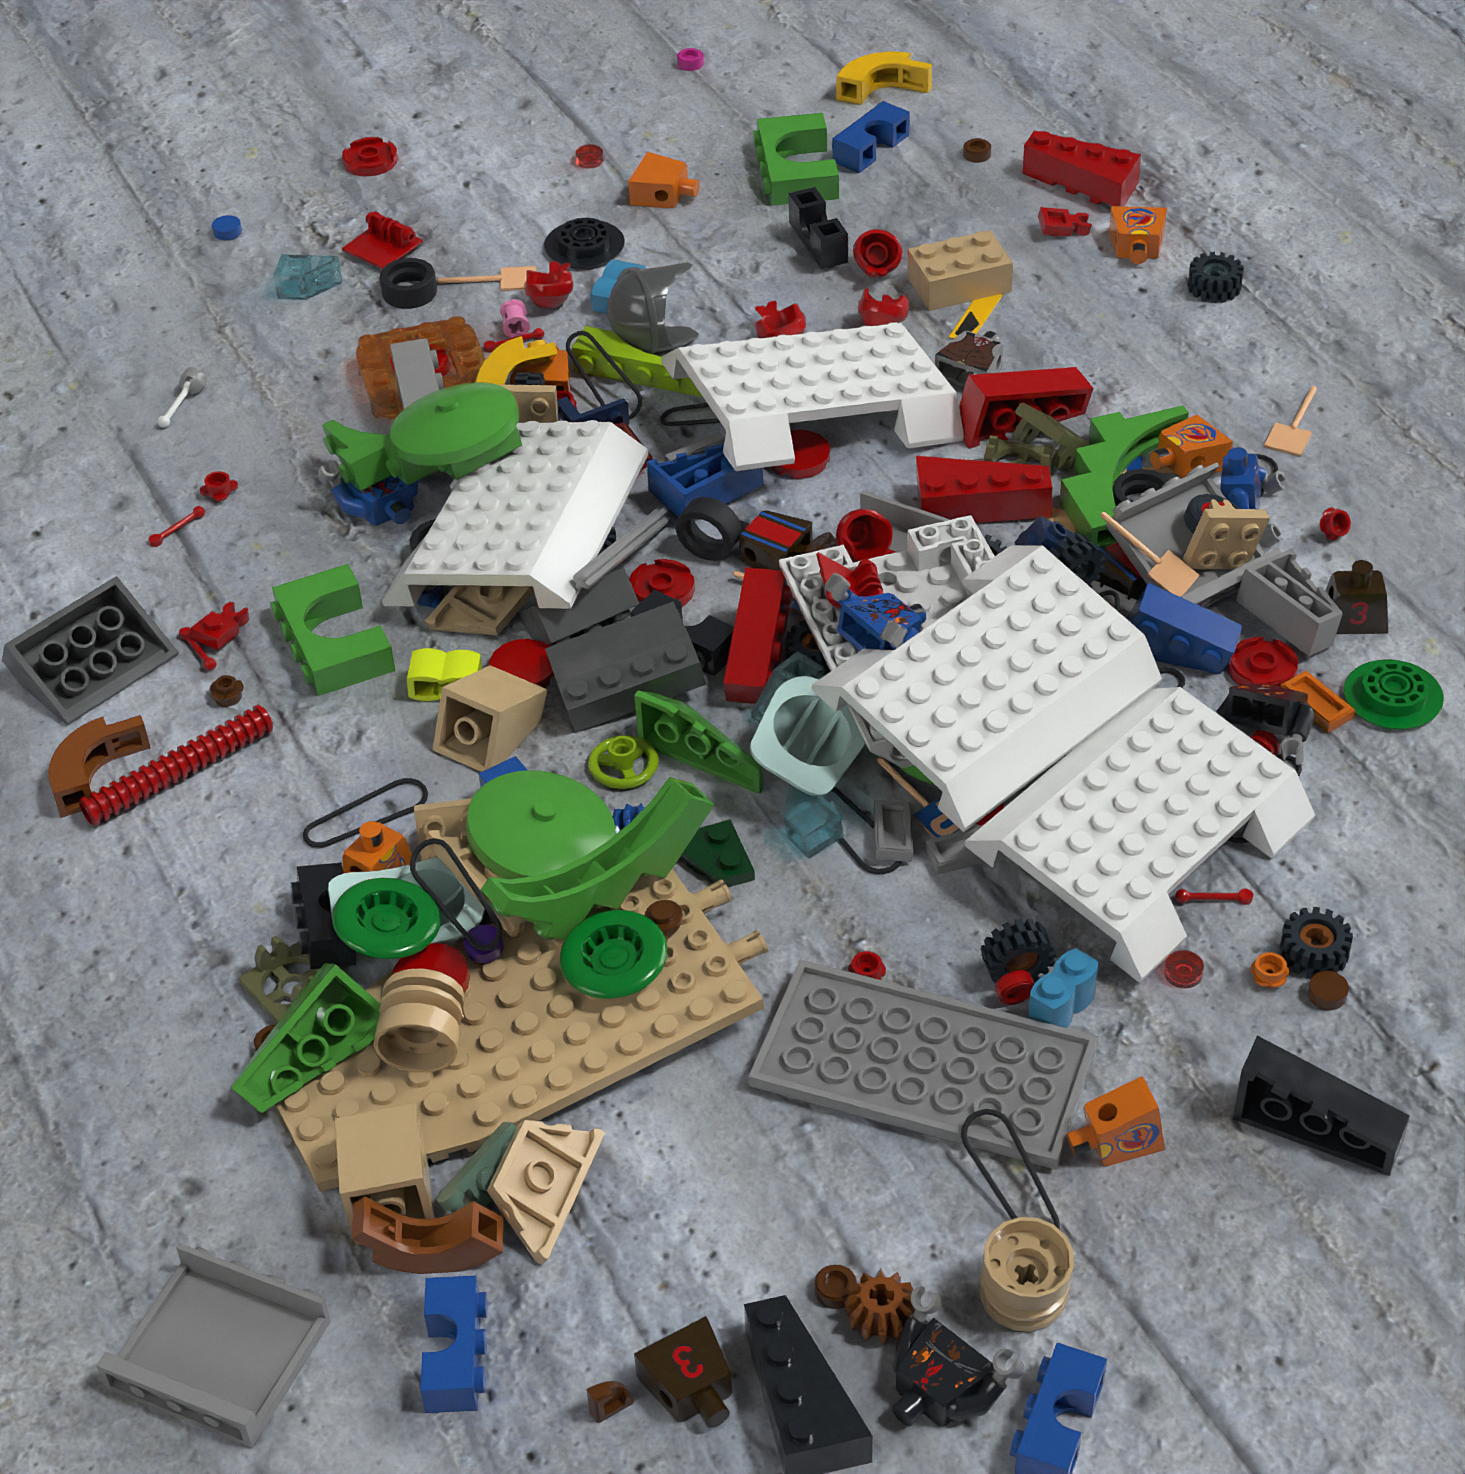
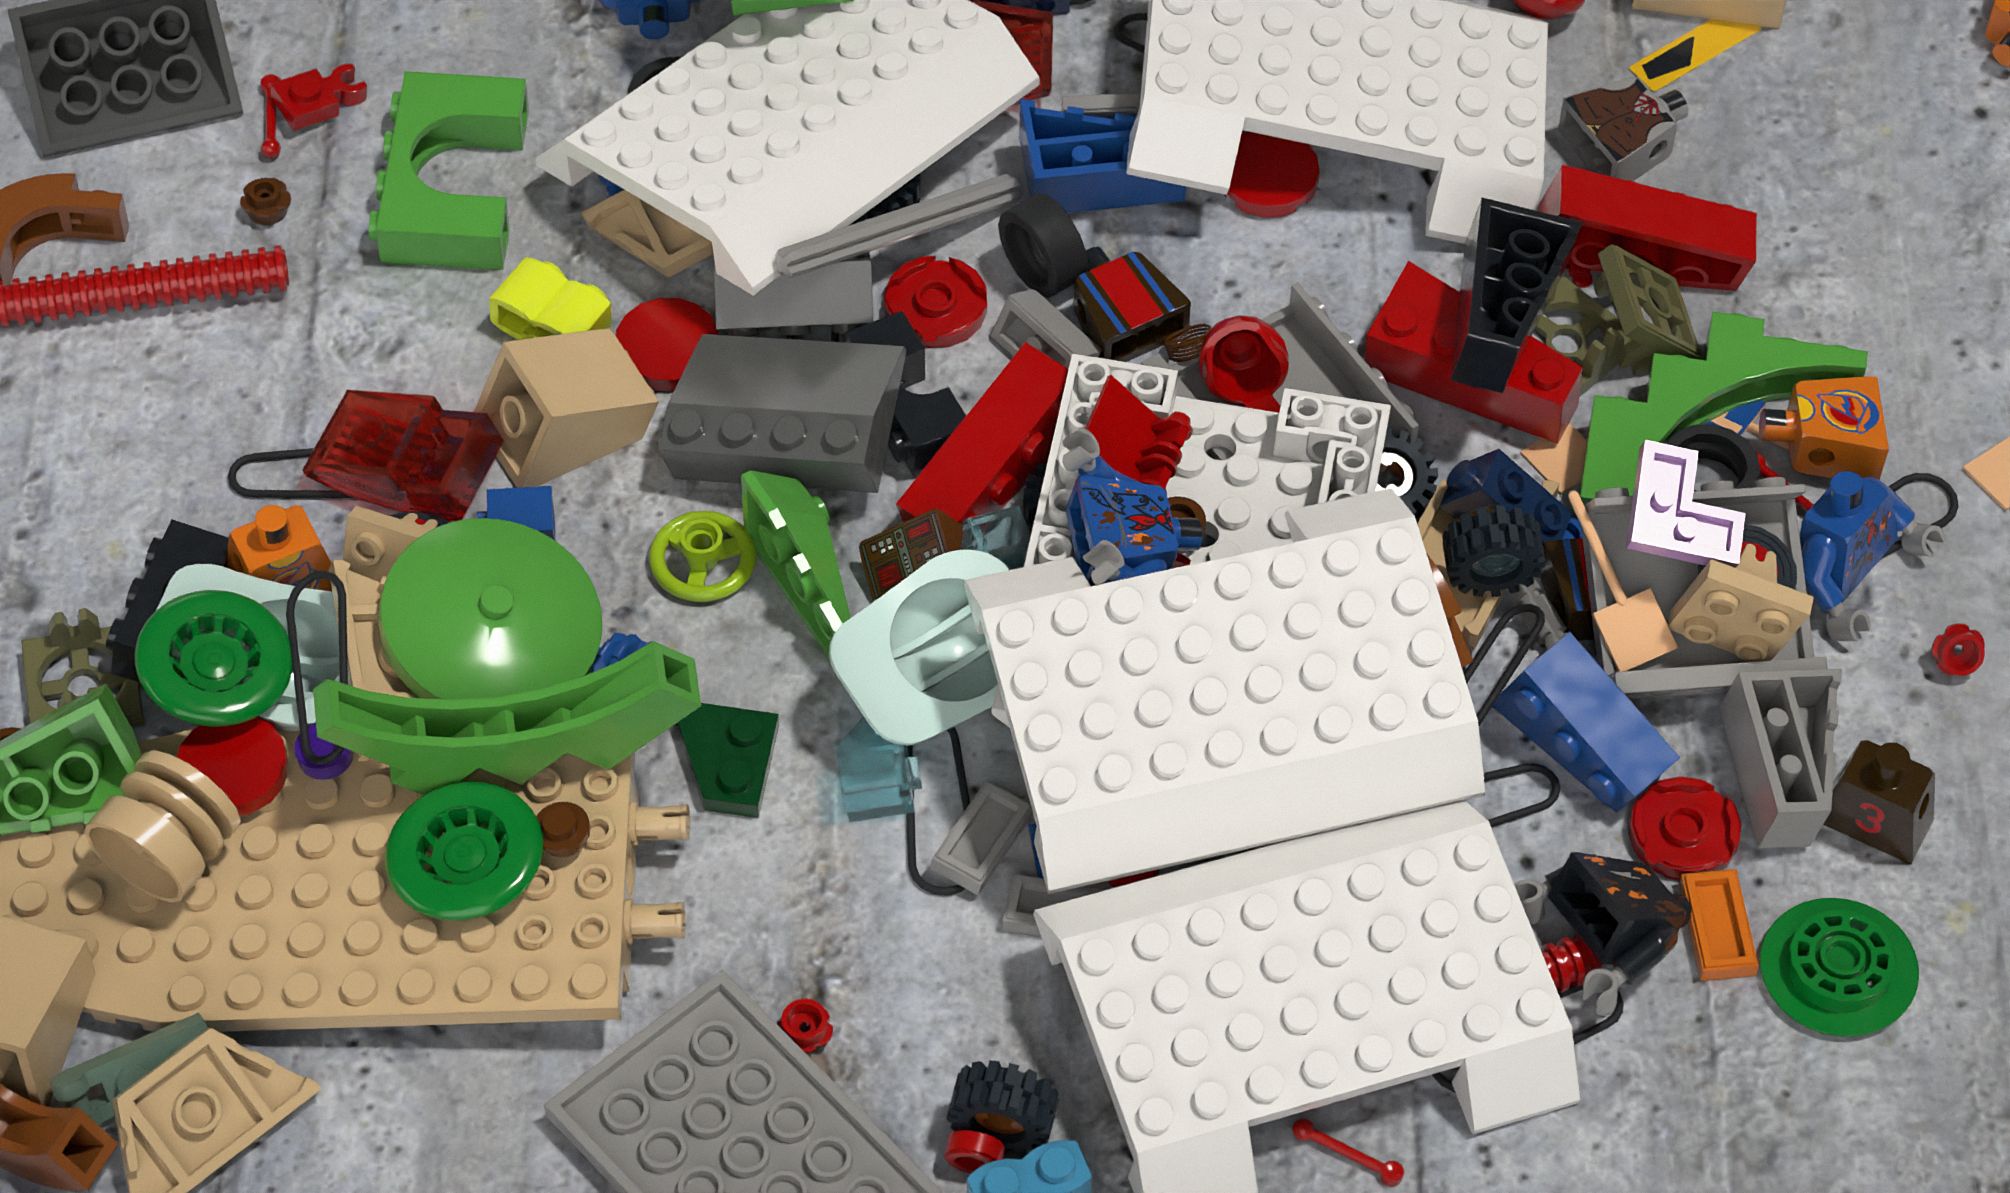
camera: 25 degrees right, 10 degrees up
none -> clear red slope [302,390,504,522]
none -> slope [859,509,963,602]
none -> light grey slope [990,289,1102,369]
none -> black wedge [1451,197,1583,394]
none -> plate [1626,440,1746,568]

